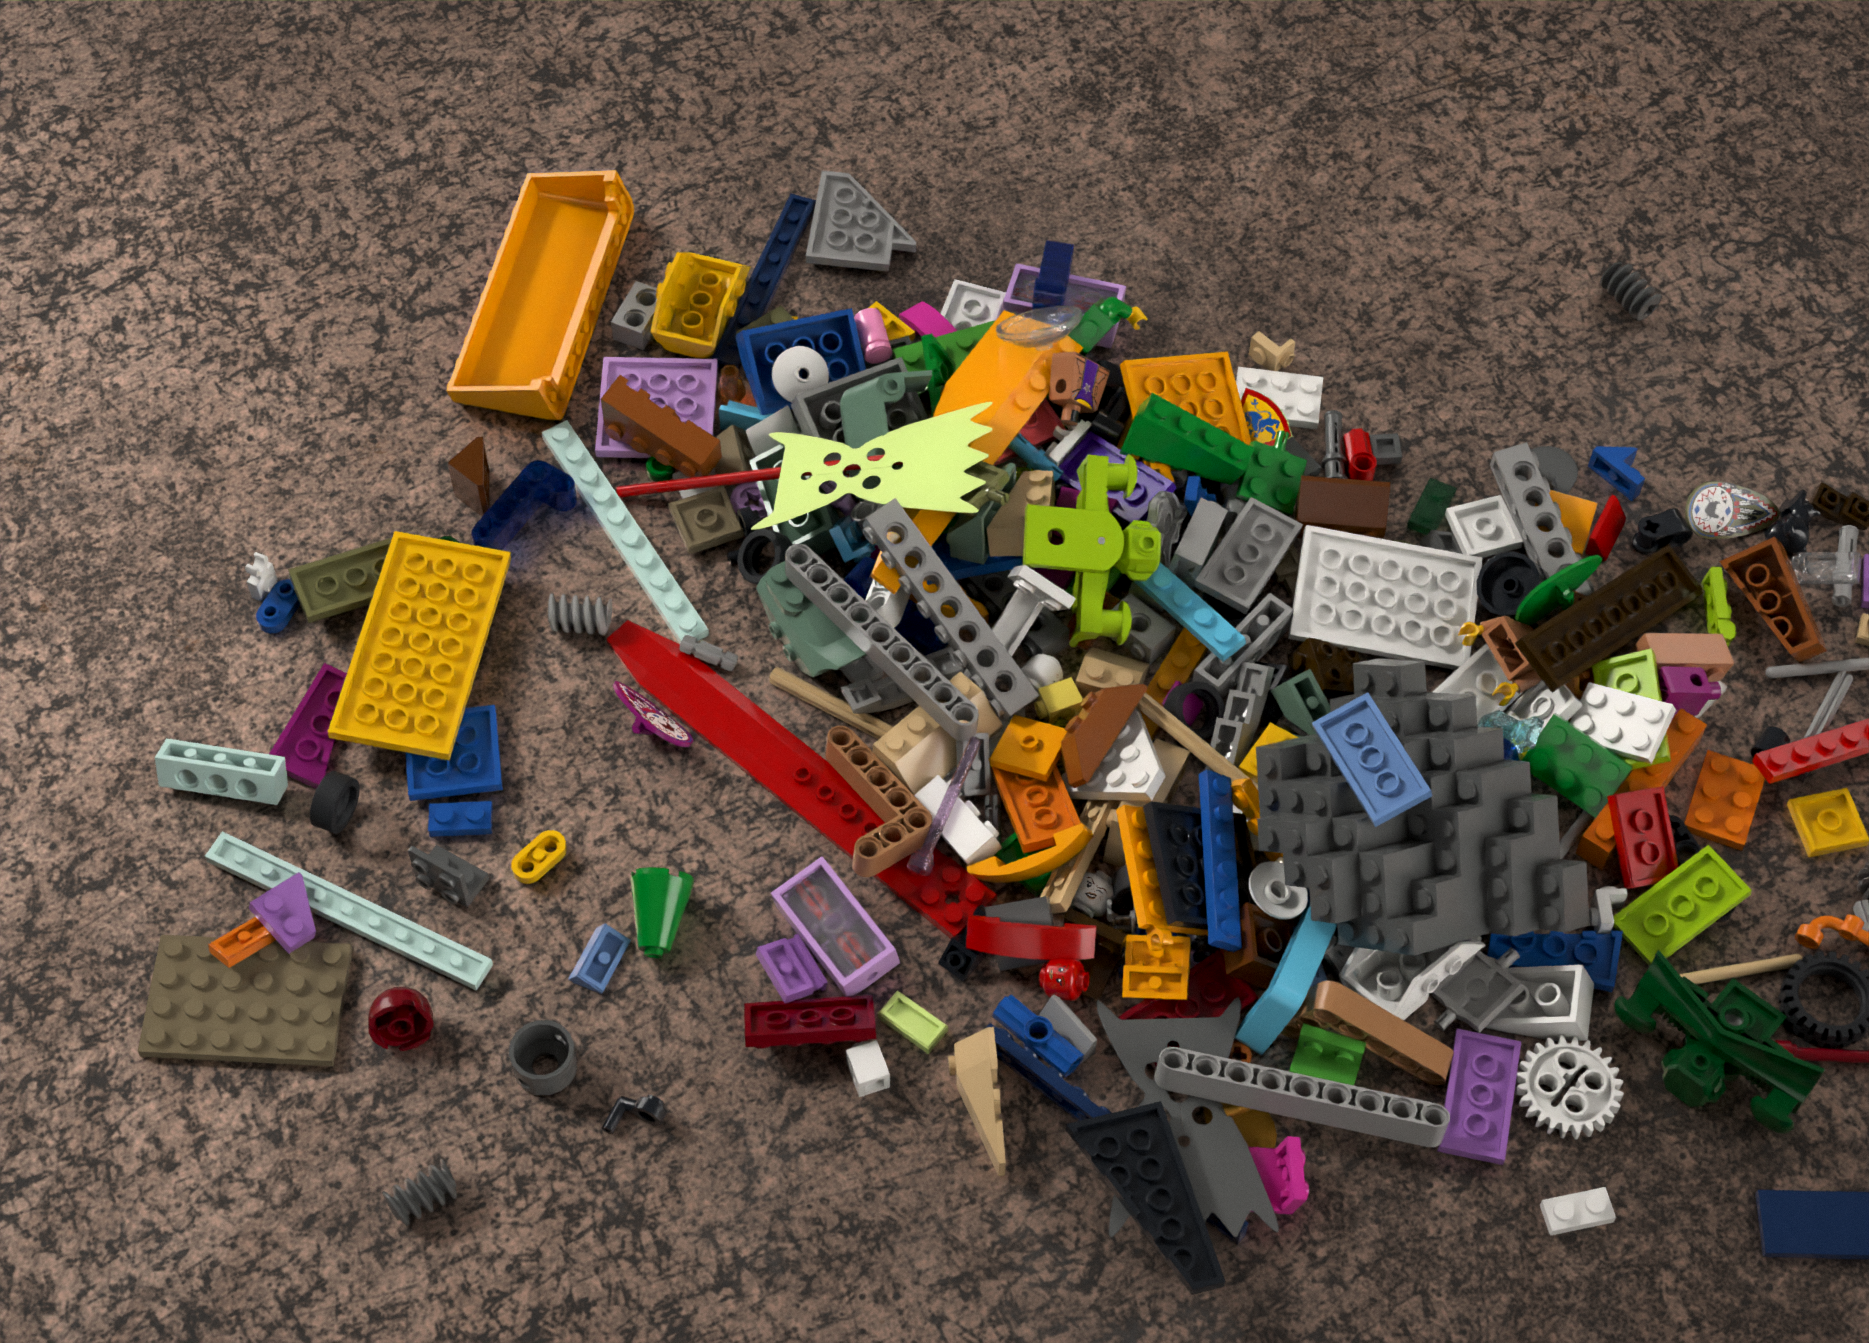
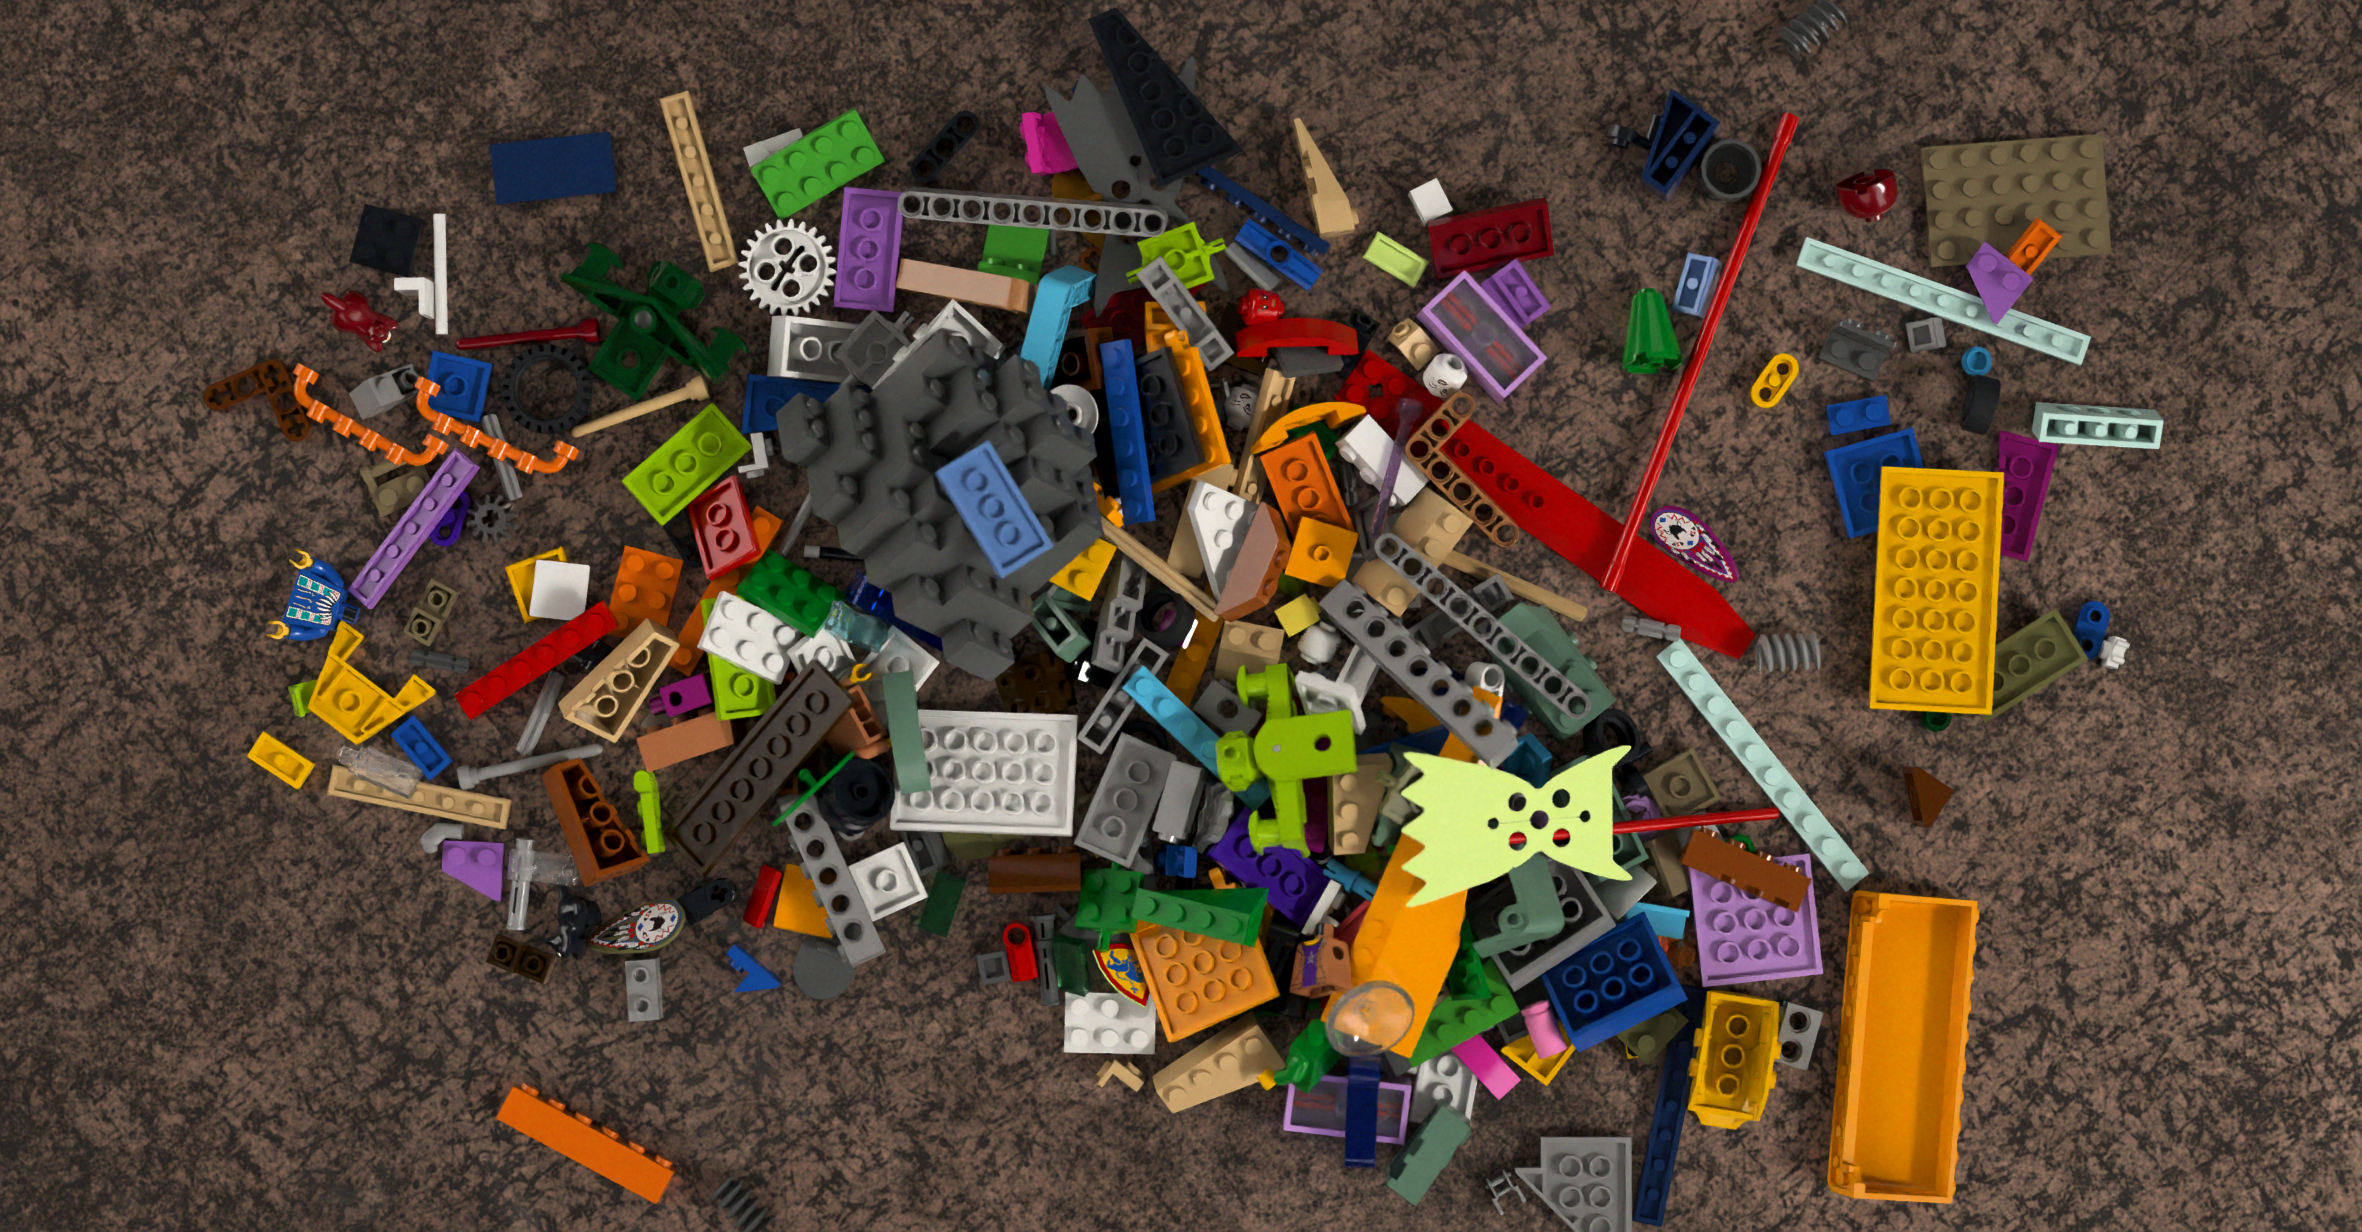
camera: 170 degrees right, 30 degrees up
clear blue beam [471,460,577,550] -> none
white dish [772,346,829,403] -> none
none -> orange brick [496,1082,677,1204]
none -> white sticker [529,559,590,621]
none -> tan wedge [558,618,680,743]
none -> light grey brick [625,957,664,1022]
none -> tan tile [659,91,739,273]
none -> bright green plate [750,108,885,220]
none -> sand green slope [882,670,932,795]
none -> black beam [911,110,980,186]
none -> clear green plate [1053,934,1091,997]
none -> lime plate [1126,222,1227,289]
none -> light grey slope [1136,256,1234,371]
none -> tan wedge [1152,1010,1287,1113]
none -> sand green wedge [1386,1098,1471,1206]
none -> tan bracket [1387,318,1440,371]
none -> white head [1423,353,1467,398]
none -> light grey piece [1485,1169,1526,1215]
none -> red piece [1598,112,1800,593]
none -> dark blue wedge [1641,88,1720,203]
none -> light grey slope [1906,317,1946,353]
none -> dark azure plate [1961,347,1992,377]

